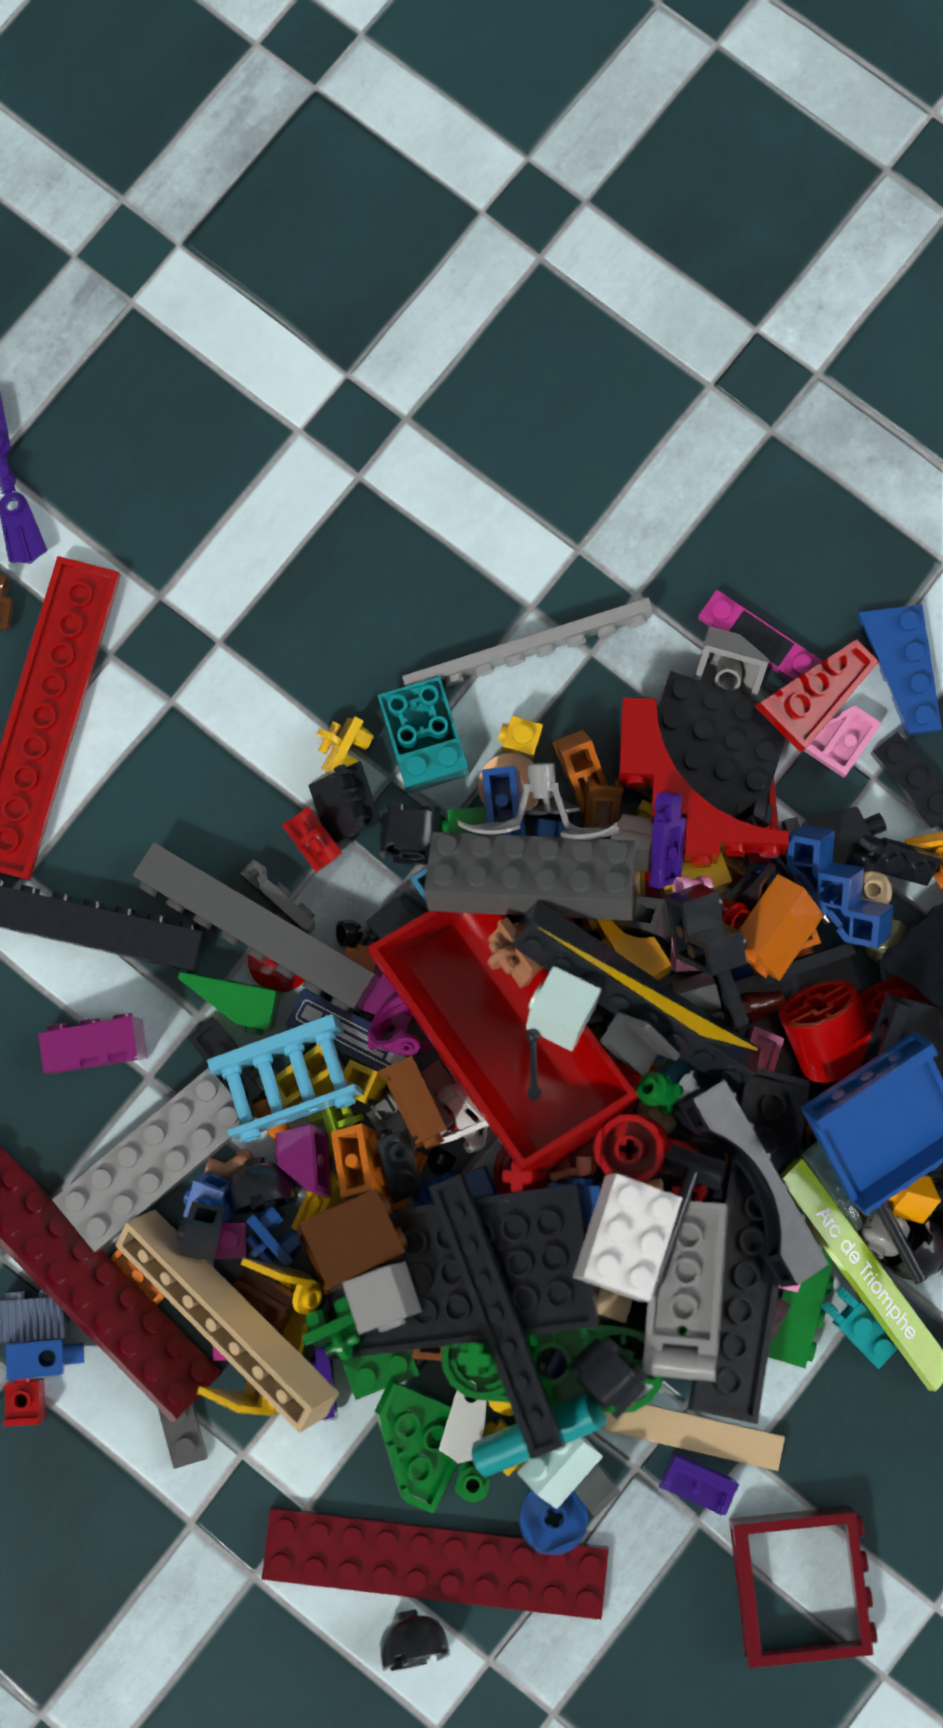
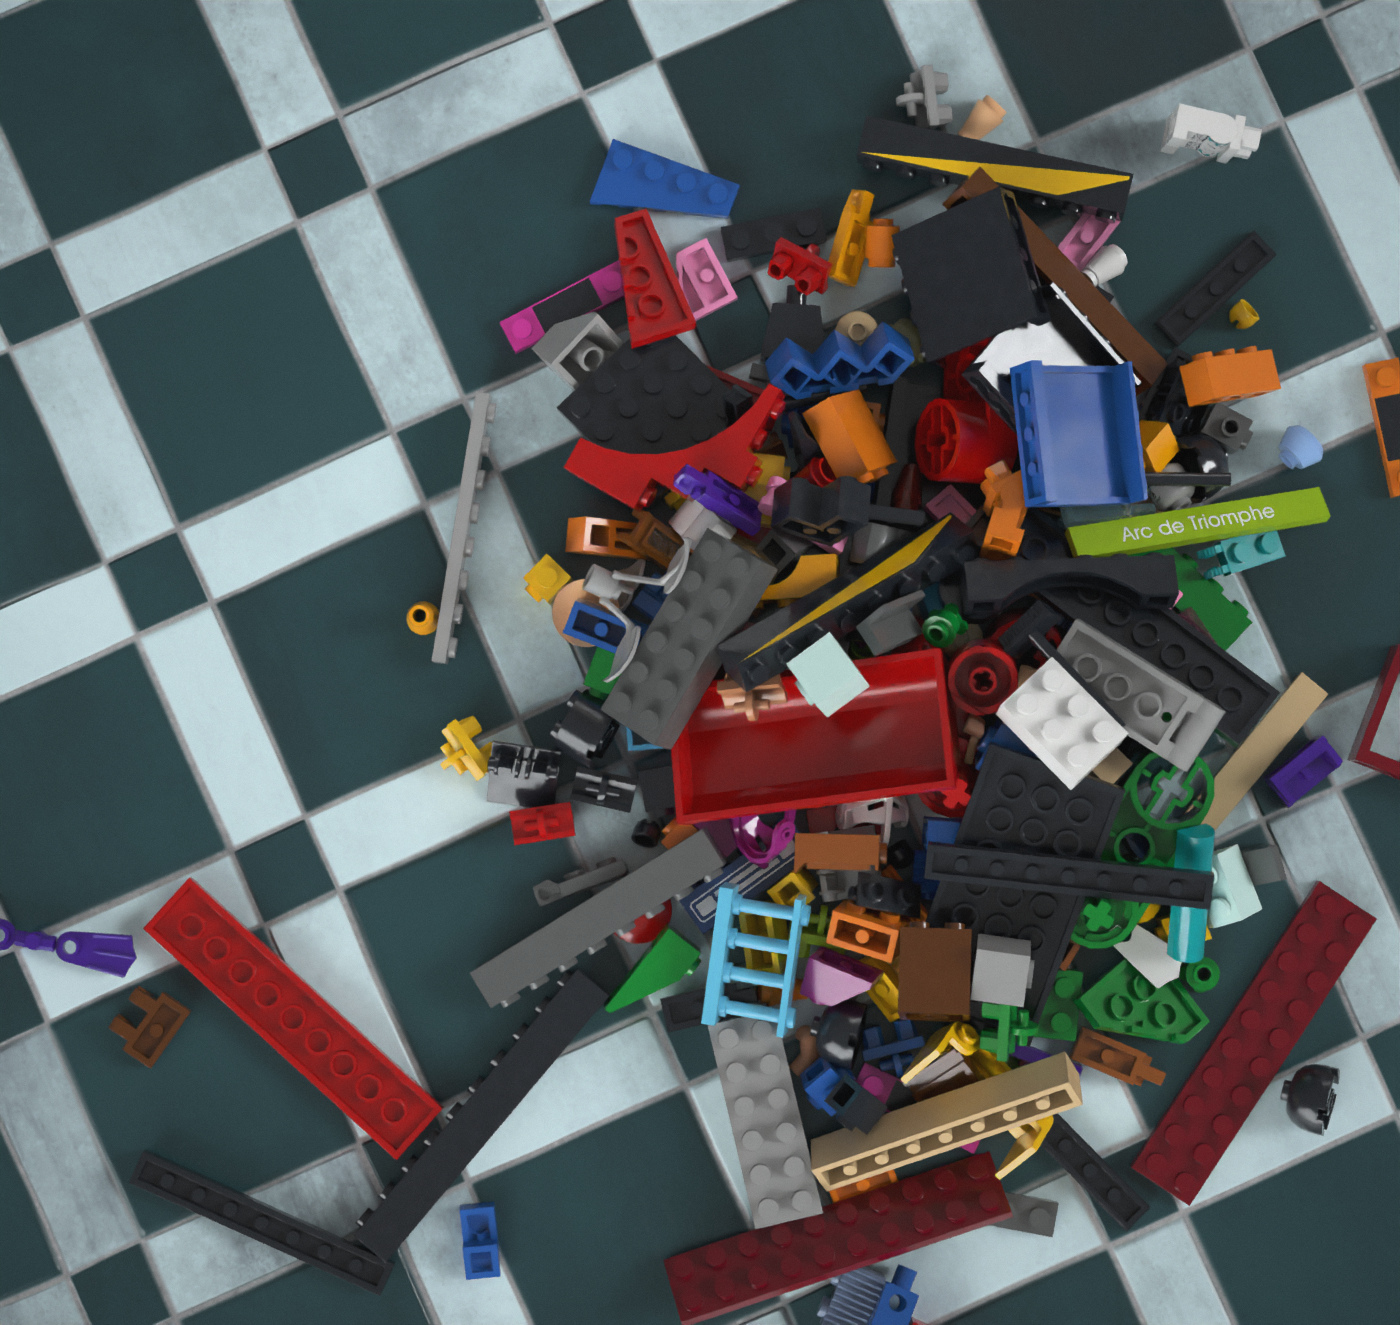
camera: 60 degrees left, 5 degrees up
magenta wedge [38,1013,148,1074] -> none
teal slope [377,676,469,794] -> none
blue plate [519,1490,588,1556] -> none
black hinge [526,1029,542,1101] -> none
black brick [566,1336,648,1420] -> none
black hinge [850,835,943,886] -> none
none -> light orange cone [406,601,439,635]
none -> black hips [570,766,638,813]
none -> red hips [767,237,833,296]
none -> orange hips [979,460,1028,561]
none -> black tile [1041,1113,1151,1232]
none -> dark orange hinge [1068,1026,1166,1086]

